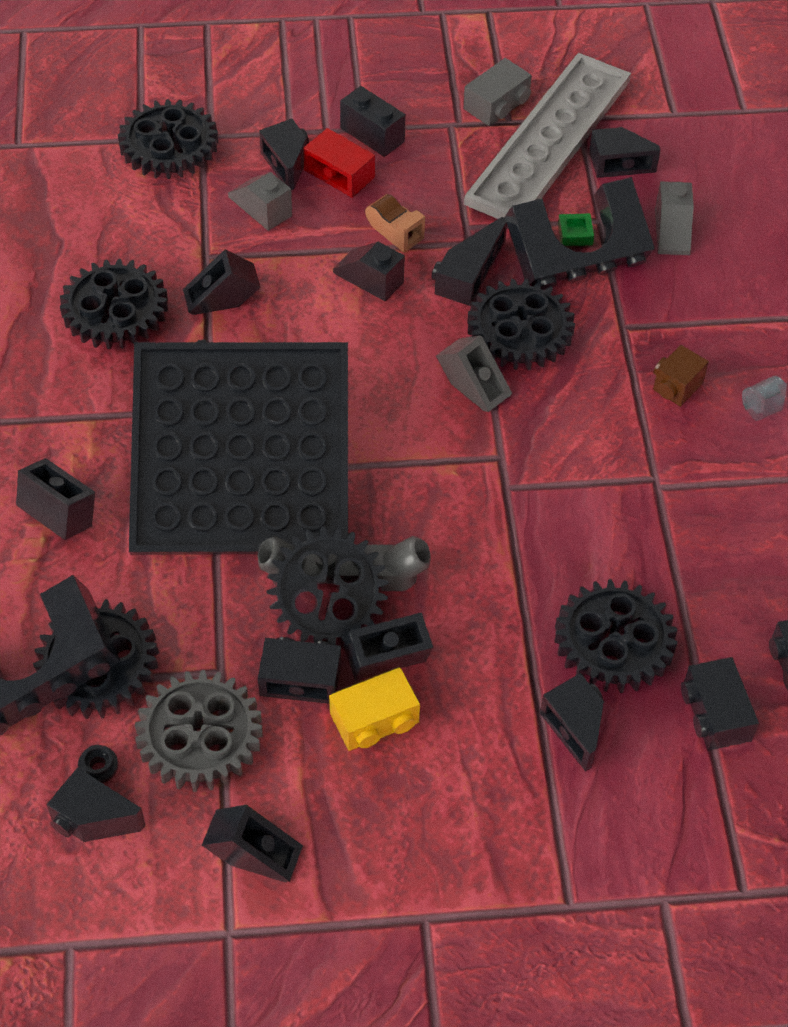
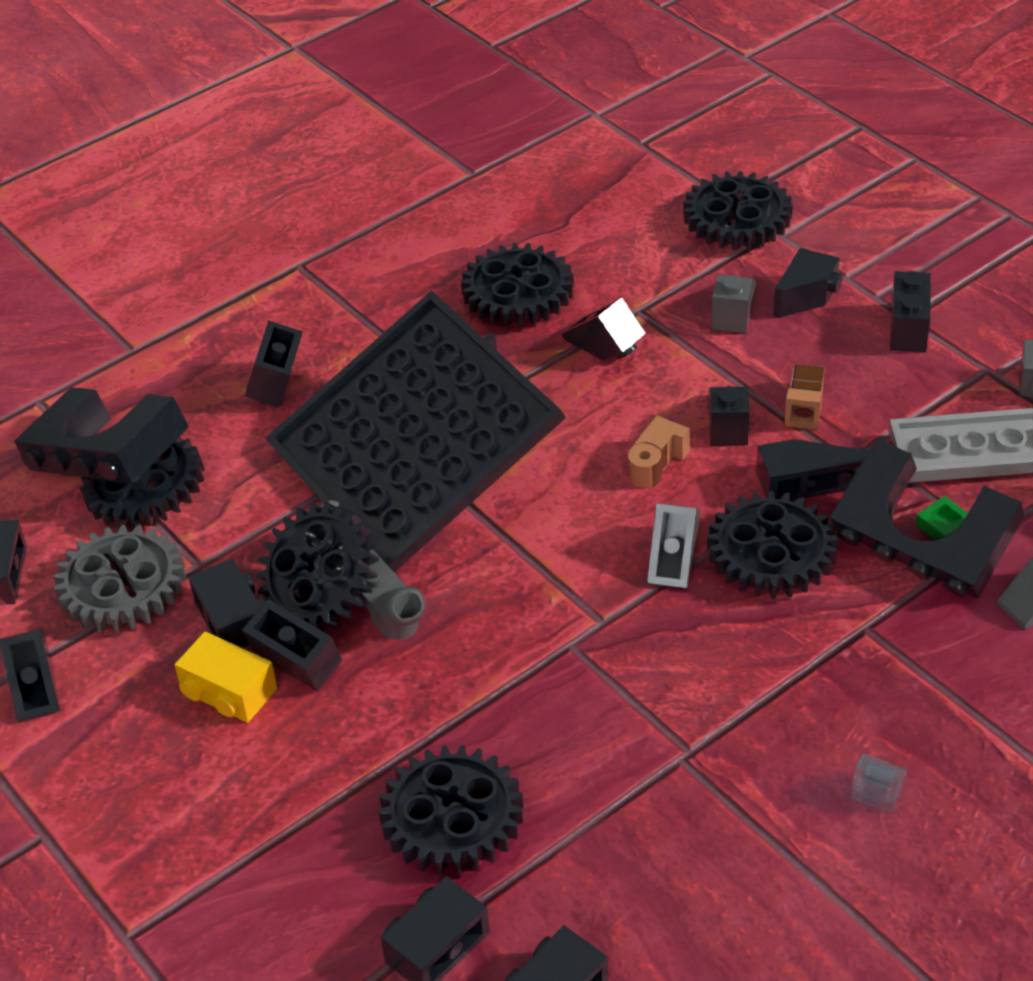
camera: 60 degrees right, 10 degrees down
black plate [78,745,118,783] -> none
red brick [303,128,375,198] -> none
black slope [540,673,604,772] -> none
reddish brown brick [653,345,709,407] -> none
none -> nougat leg [628,415,690,488]

